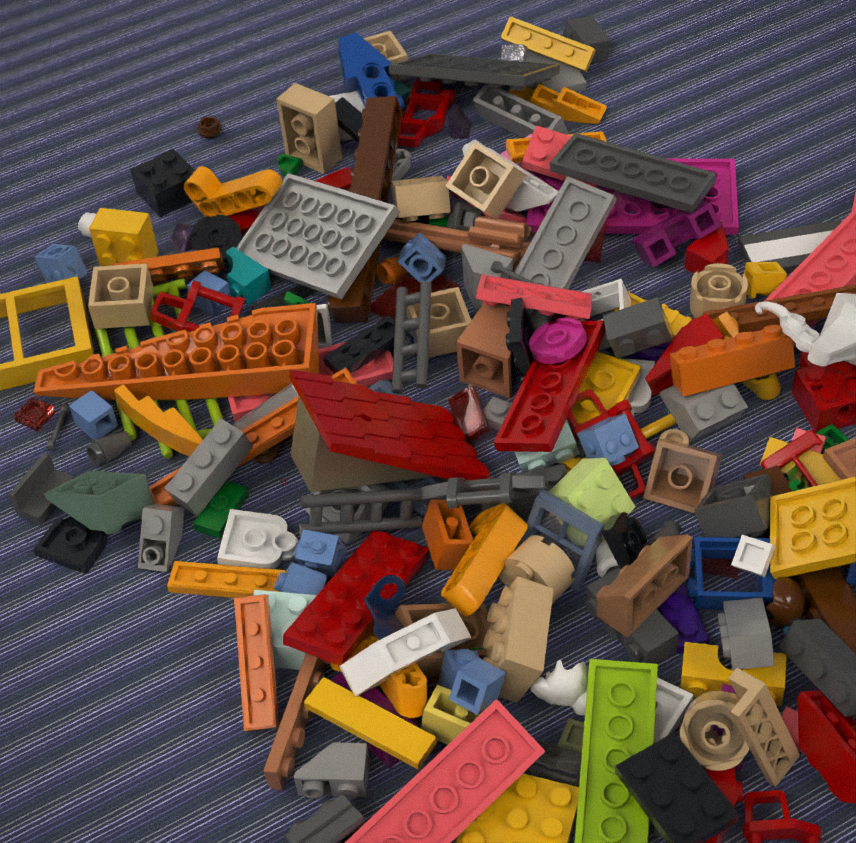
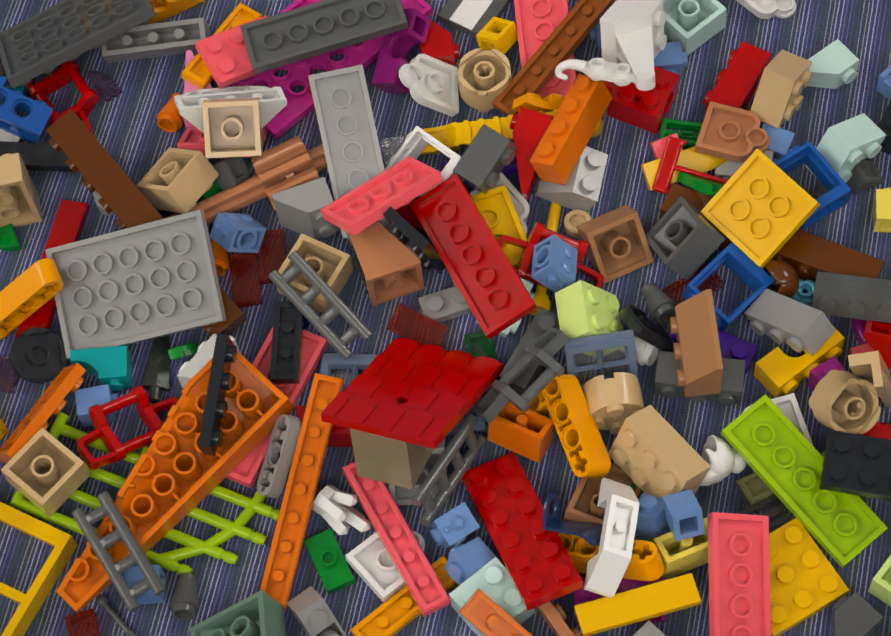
camera: 45 degrees left, 15 degrees up
light orange slope [114,384,203,457] -> none
light grey brick [164,418,253,517] -> none
dark grey hinge [491,261,544,285] -> none
dark pink tile [529,318,587,364] -> none
white plate [731,535,775,577] -> none
none -> dark grey bar [72,491,166,613]
none -> black plate [198,334,237,456]
none -> white rock [313,485,371,535]
none -> coral tile [342,462,451,617]
none -> white plate [398,54,459,117]
none -> dark green tile [464,331,499,381]

